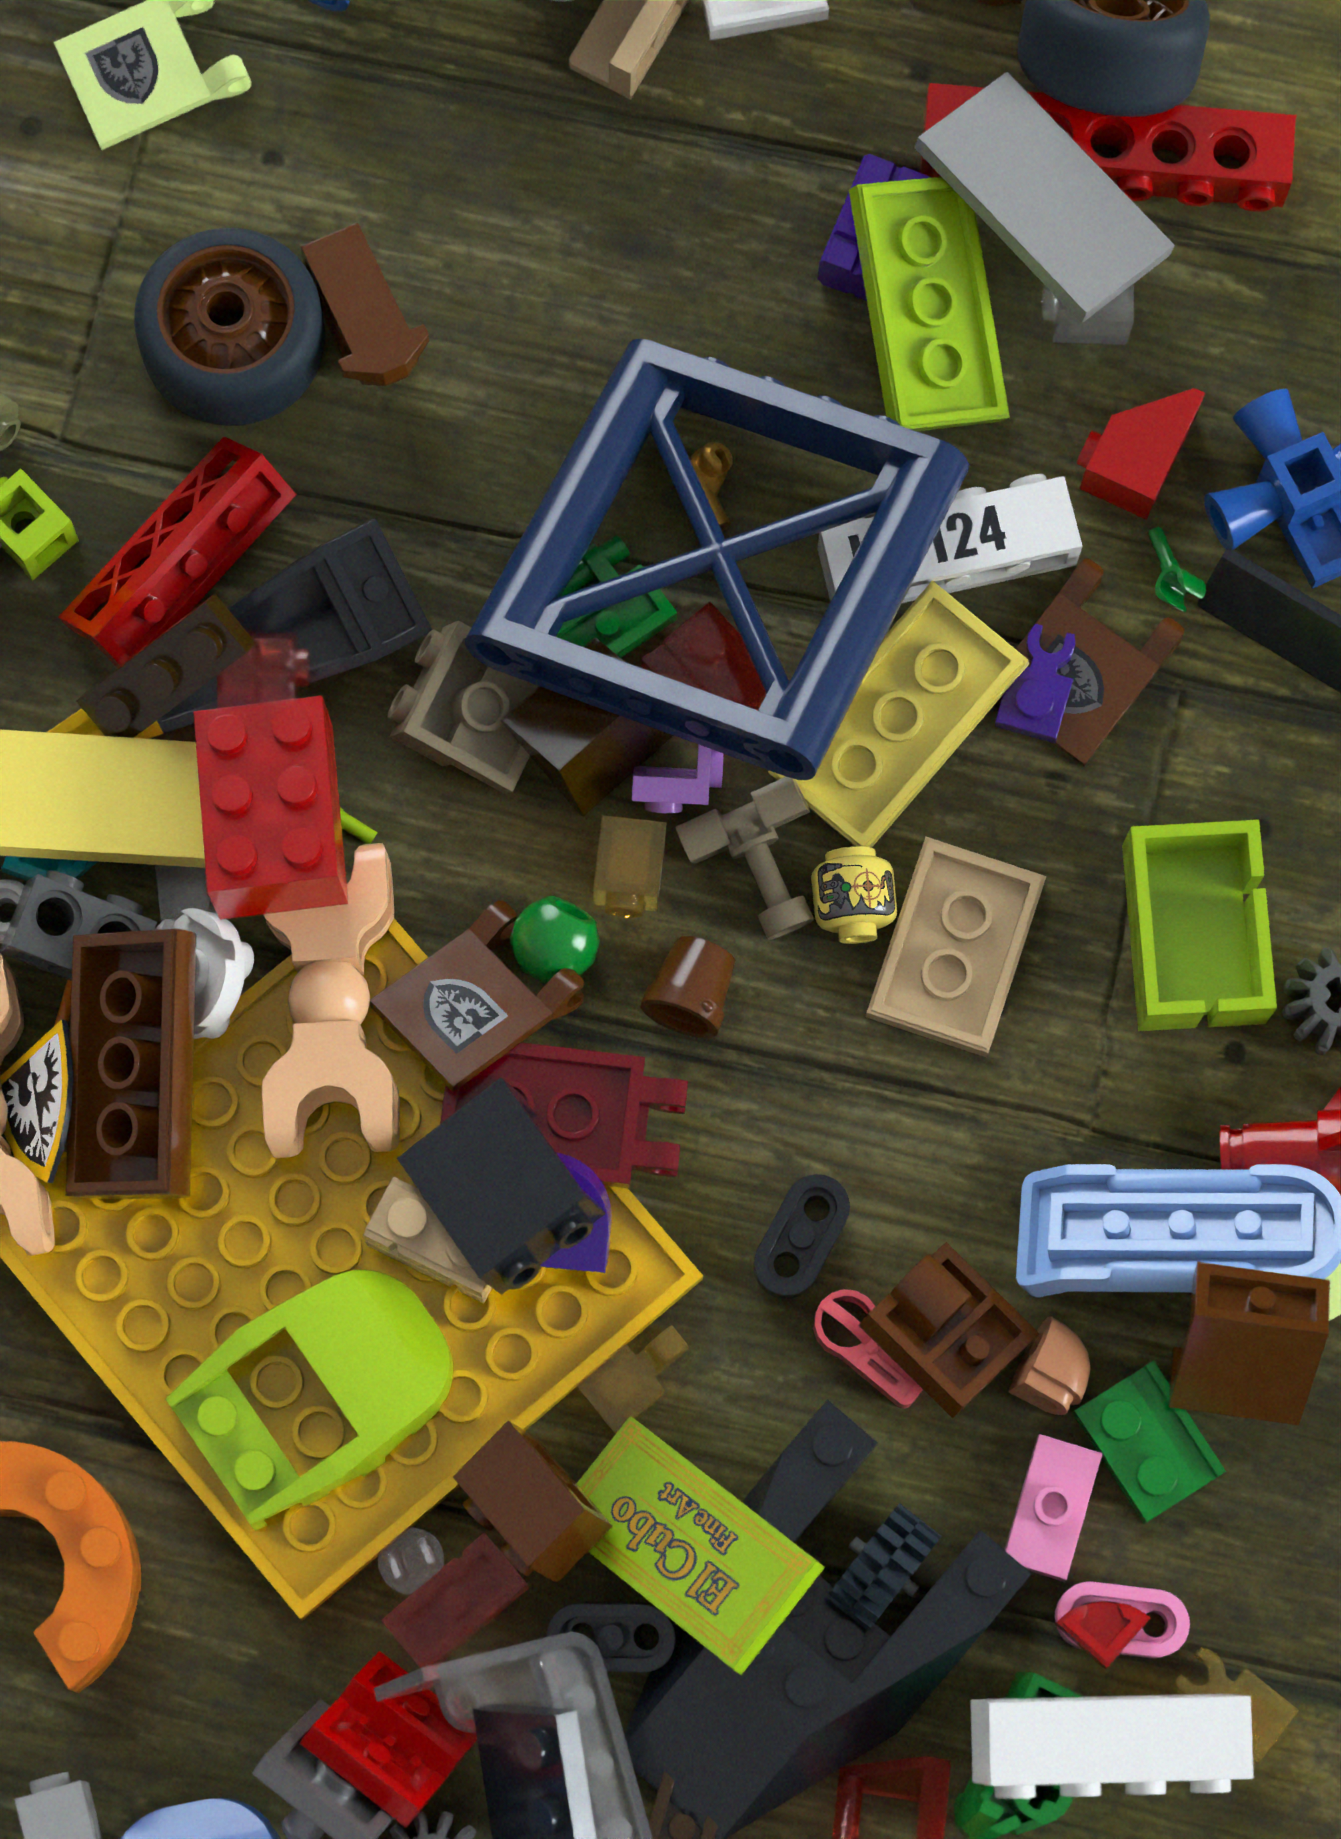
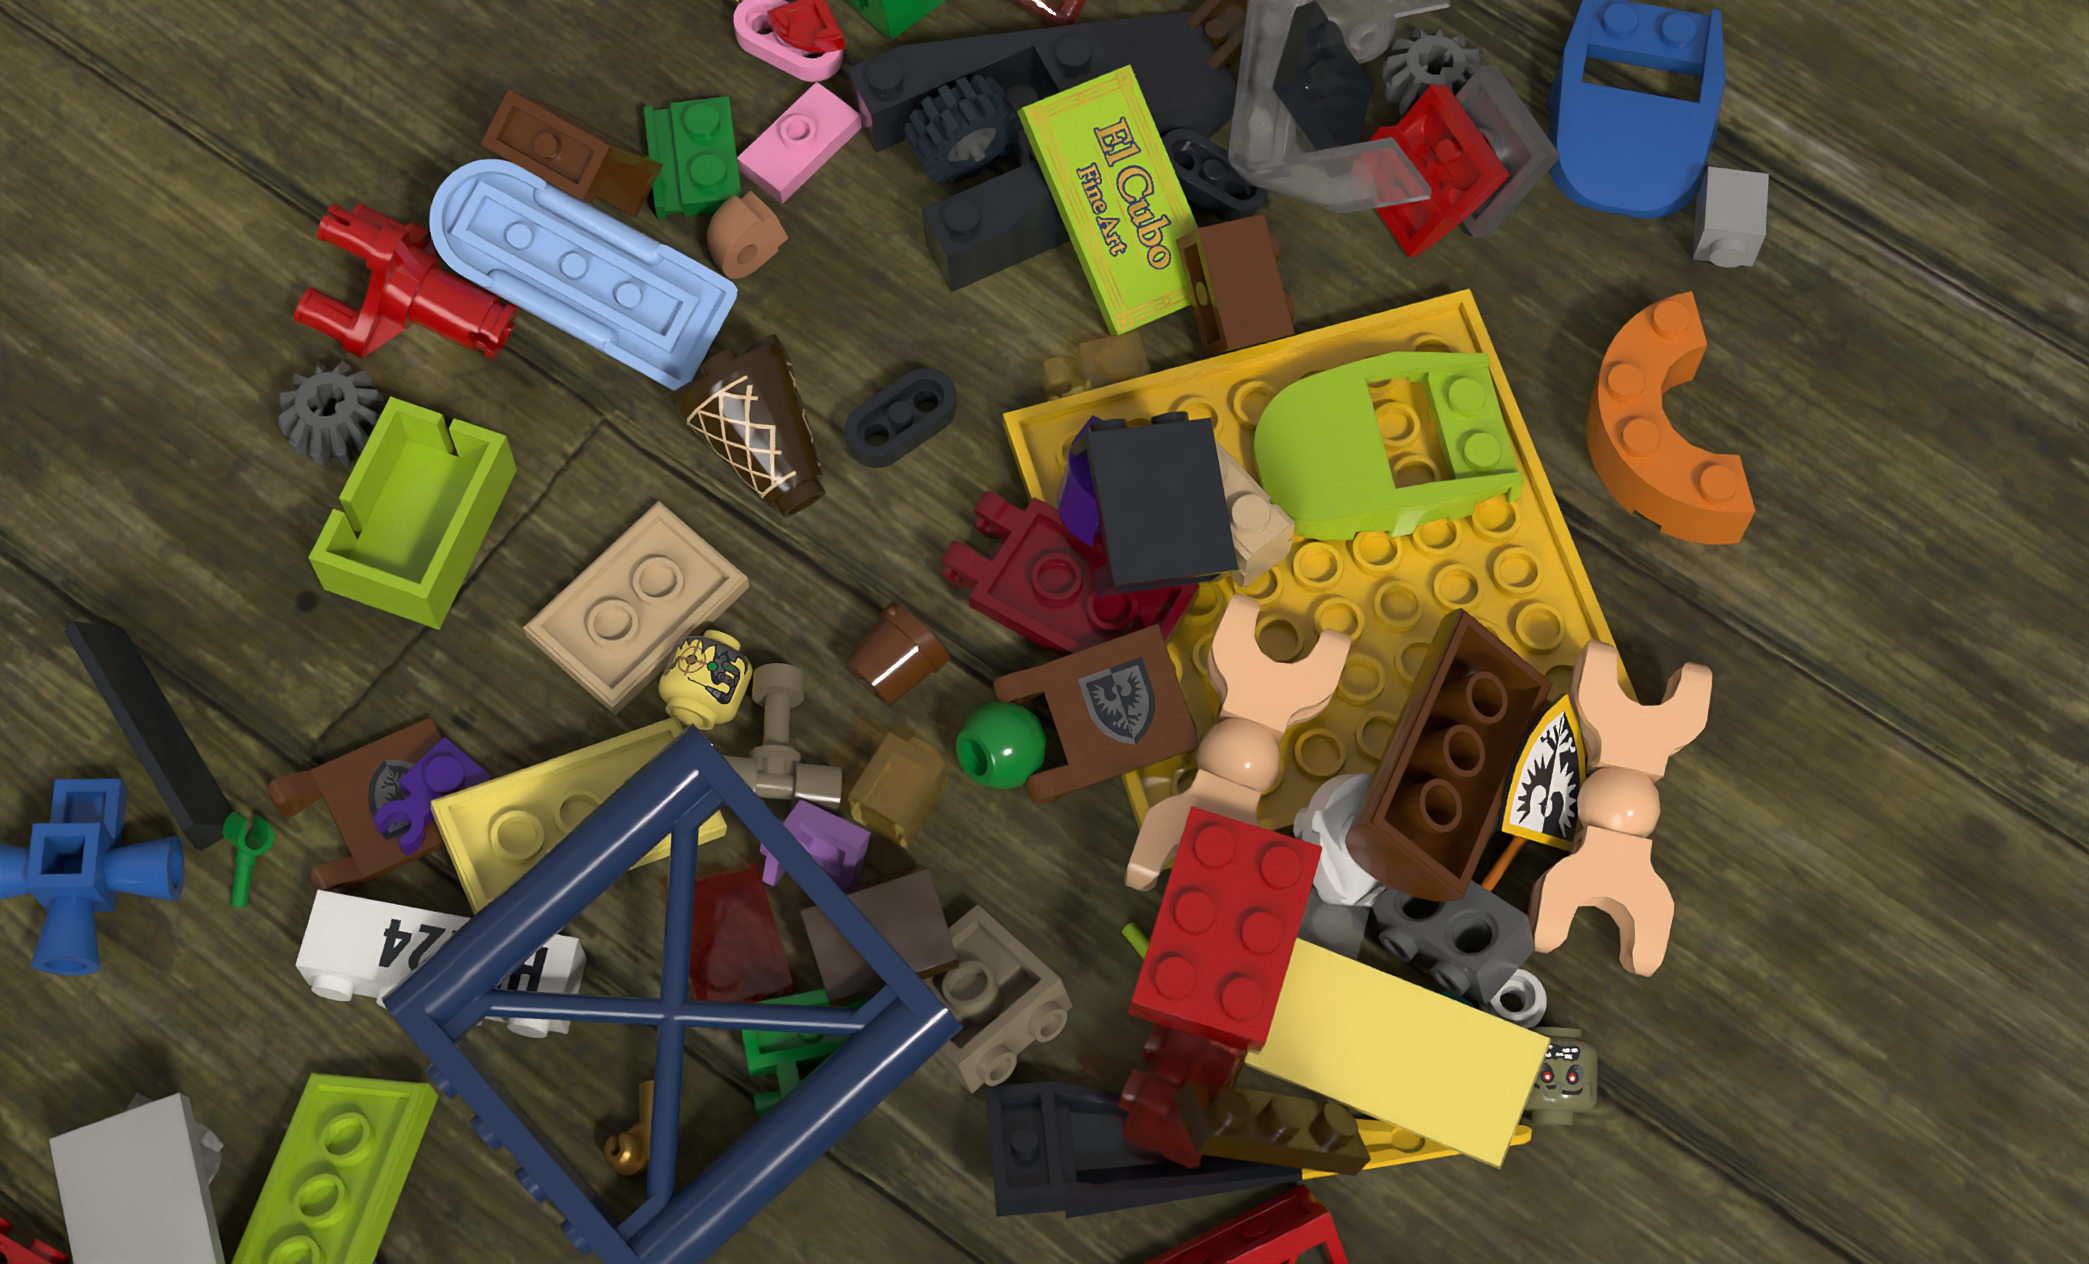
camera: 155 degrees left, 10 degrees down
clear plate [378,1528,444,1595] -> none
clear red brick [381,1533,529,1676] -> none
coral piece [813,1289,923,1409] -> none
reddish brown plate [858,1242,1039,1419] -> none
red slope [1076,388,1206,520] -> none
none -> dark brown cone [669,334,826,518]

